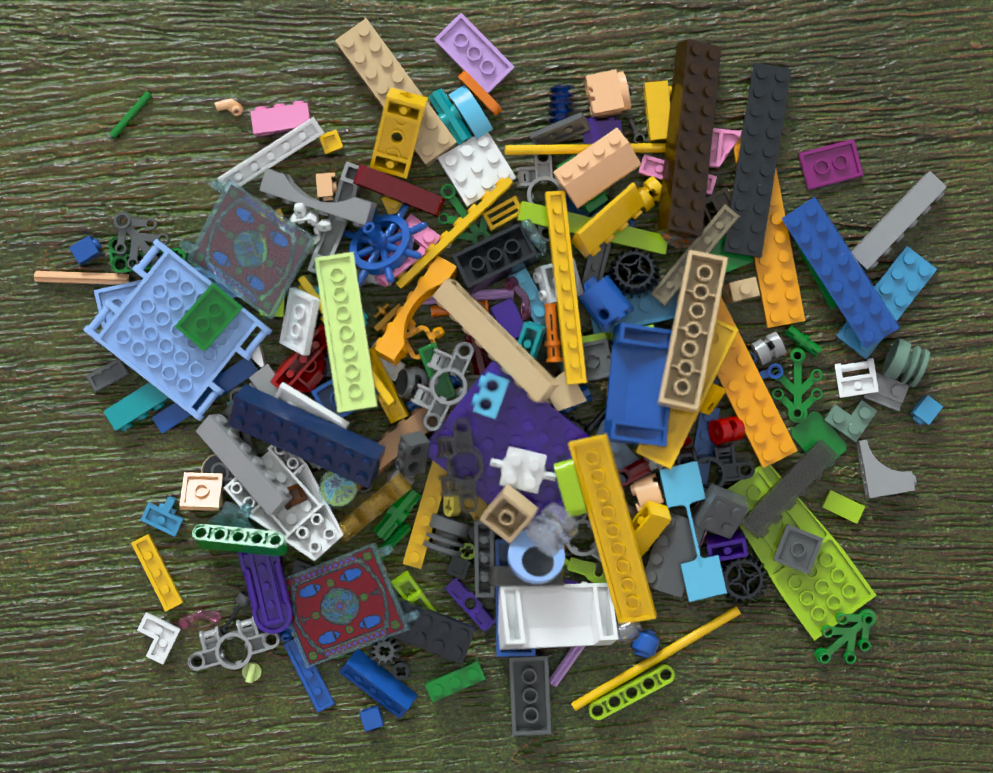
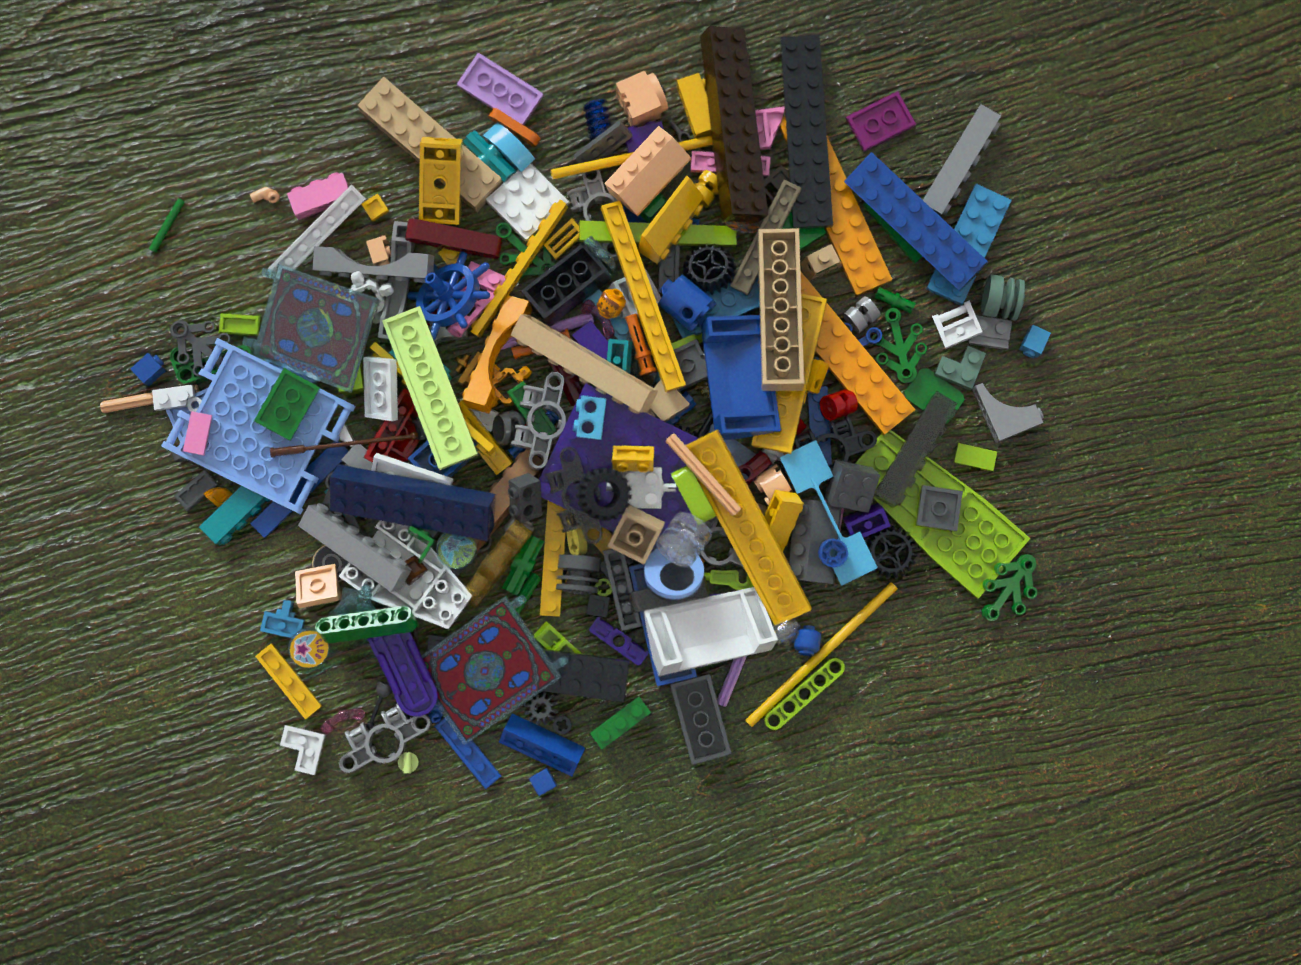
camera: 15 degrees left, 5 degrees down
none -> white hinge [152,385,202,412]
none -> bright pink tile [183,411,213,455]
none -> light orange tile [203,487,233,508]
none -> lime tile [219,313,261,337]
none -> reddish brown piece [270,432,418,458]
none -> tile [288,628,330,669]
none -> green bracket [408,526,434,564]
none -> black tyre [576,468,632,521]
none -> light orange head [597,289,626,319]
none -> yellow bracket [612,446,654,473]
none -> light nougat axle [666,434,741,516]
none -> blue wheel [818,538,848,567]

